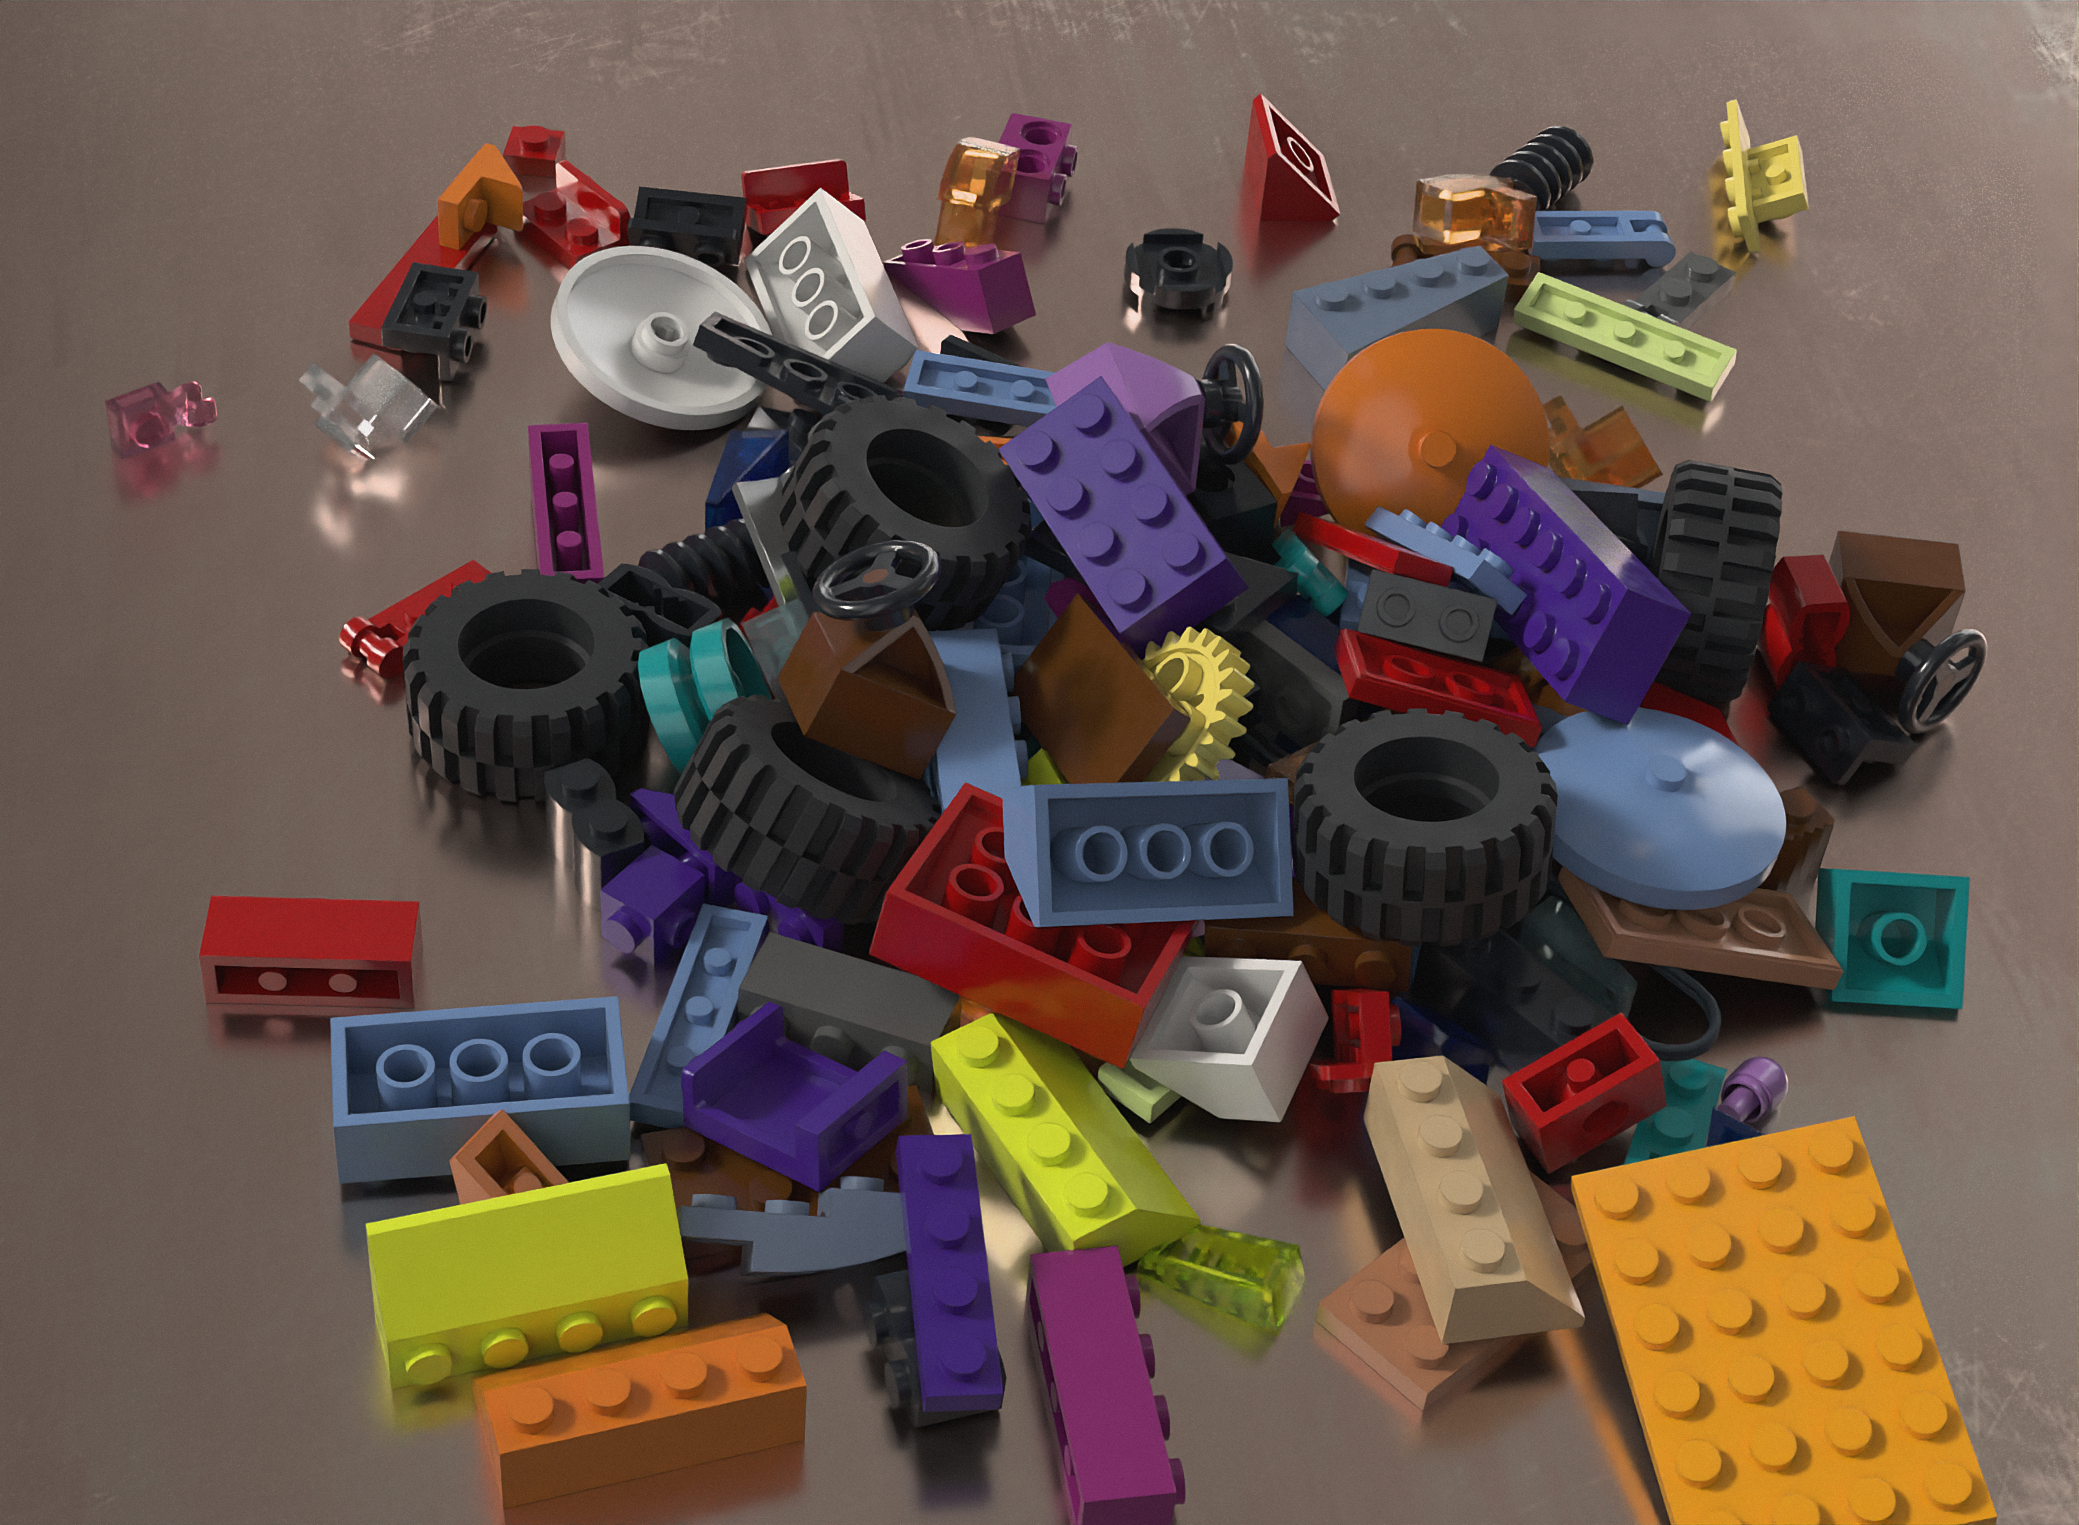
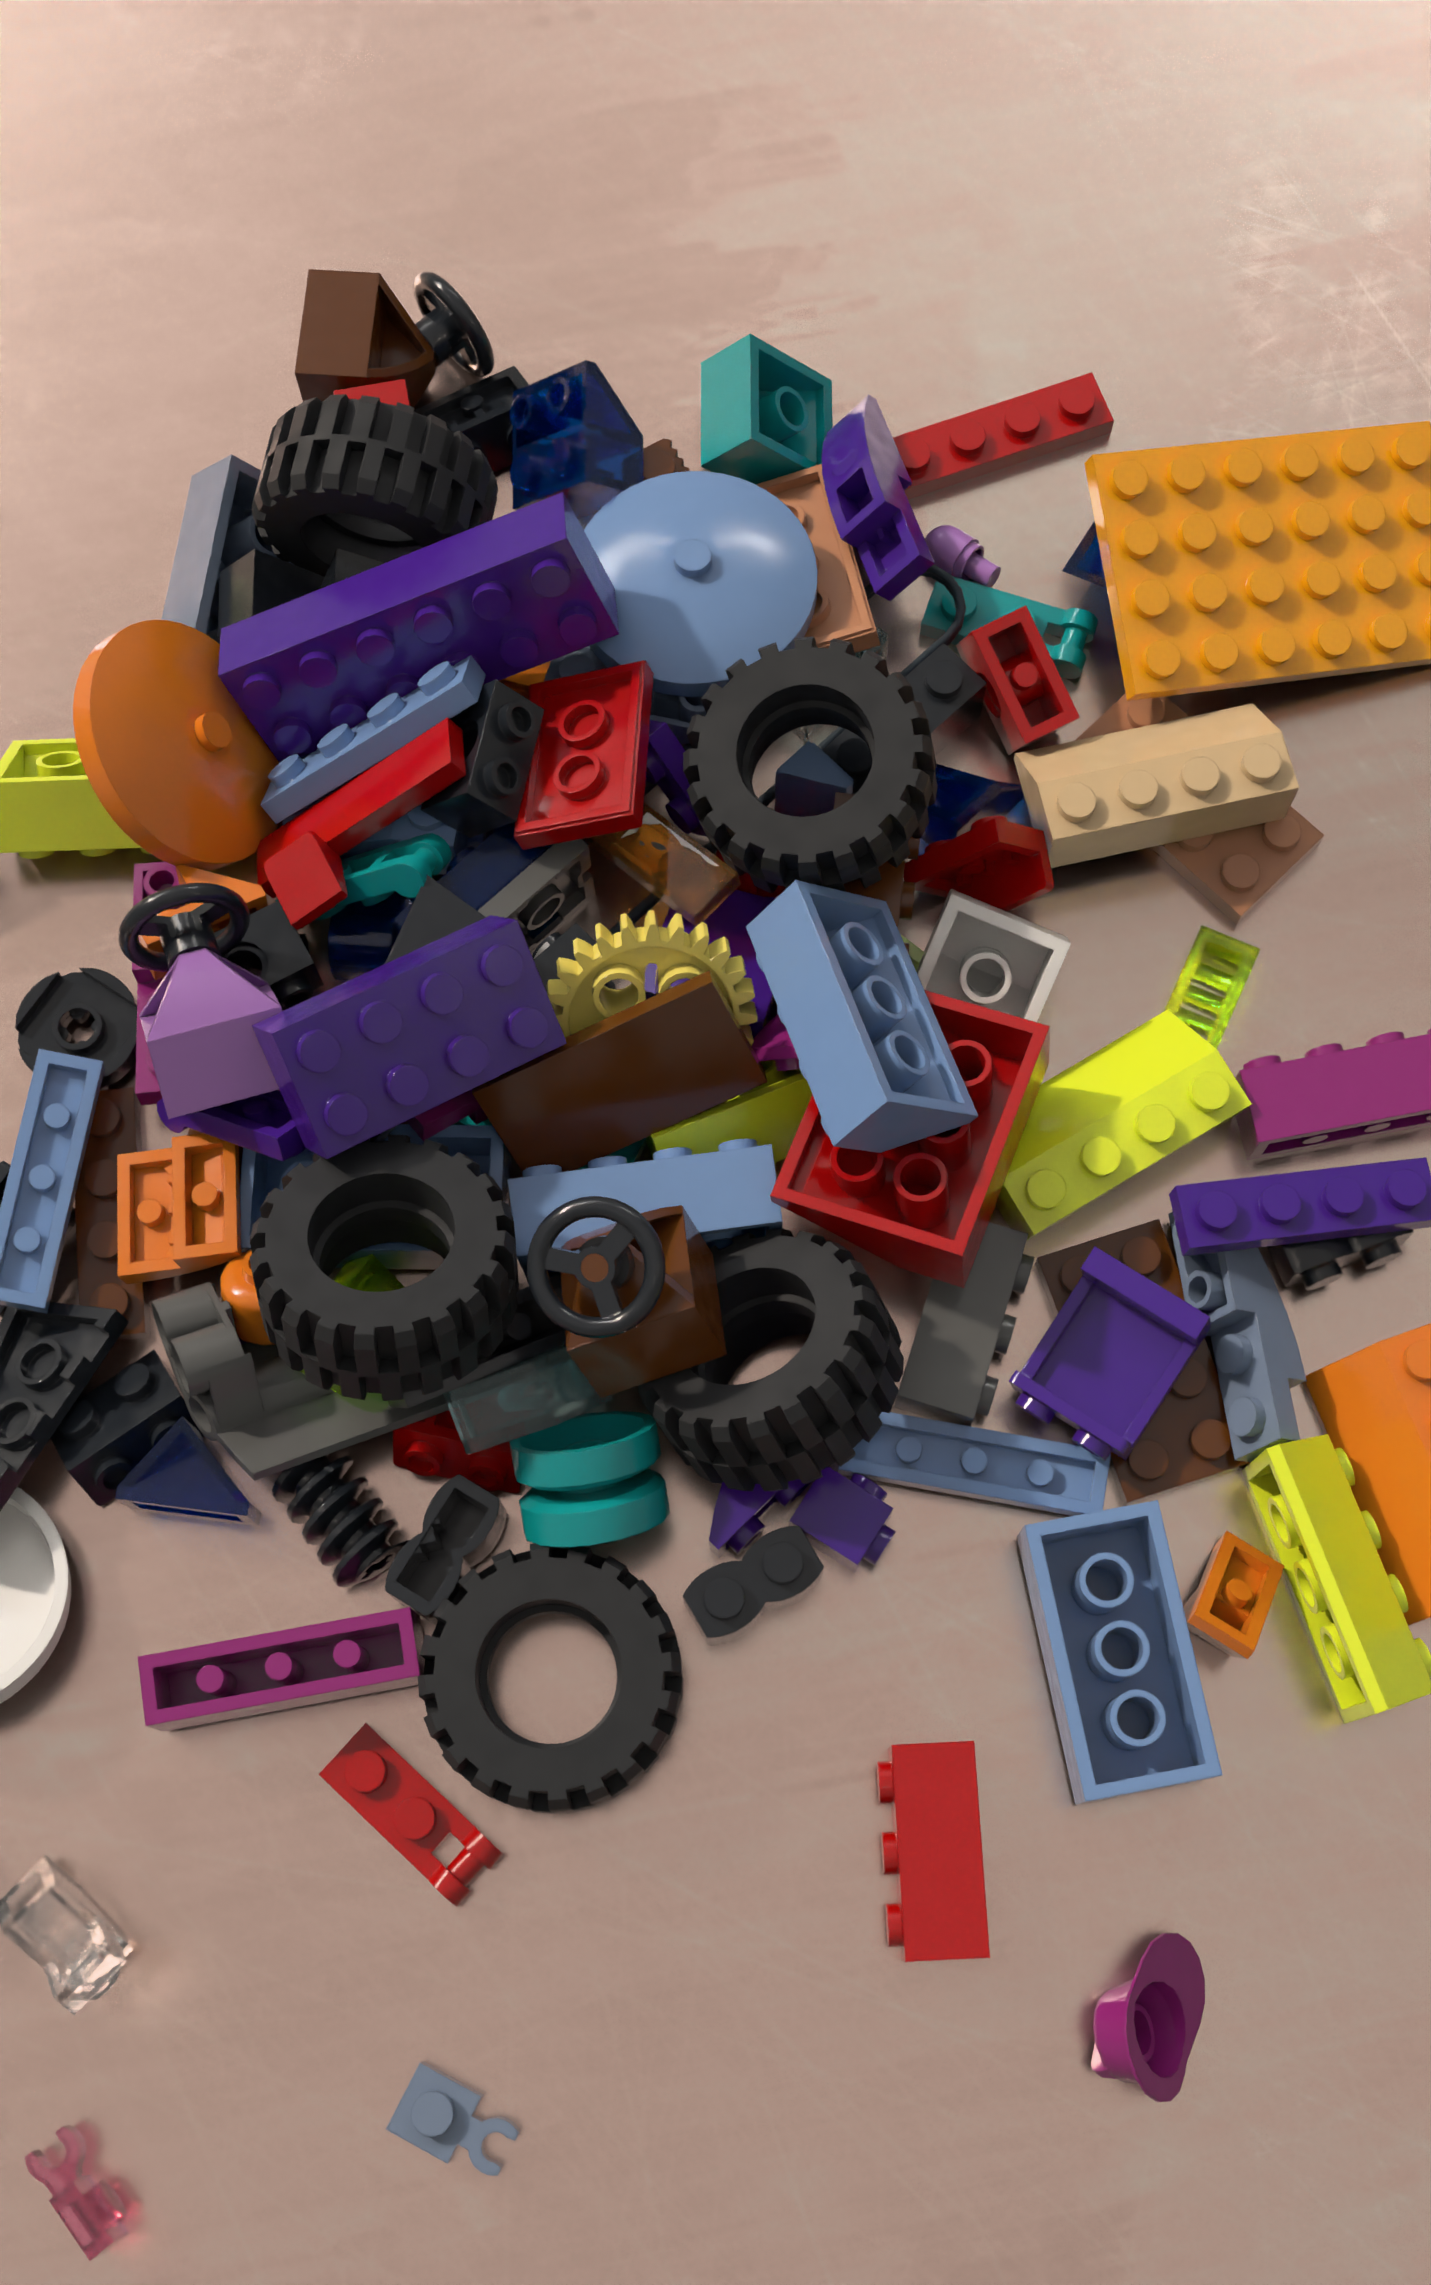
camera: 85 degrees left, 30 degrees up
clear orange brick [1542,394,1663,489] -> none
none -> red slope [263,831,348,931]
none -> sand blue plate [386,2061,521,2176]
none -> clear blue slope [510,360,643,519]
none -> dark purple slope [821,395,935,601]
none -> red plate [893,372,1114,500]
none -> magenta piece [1091,1933,1205,2102]

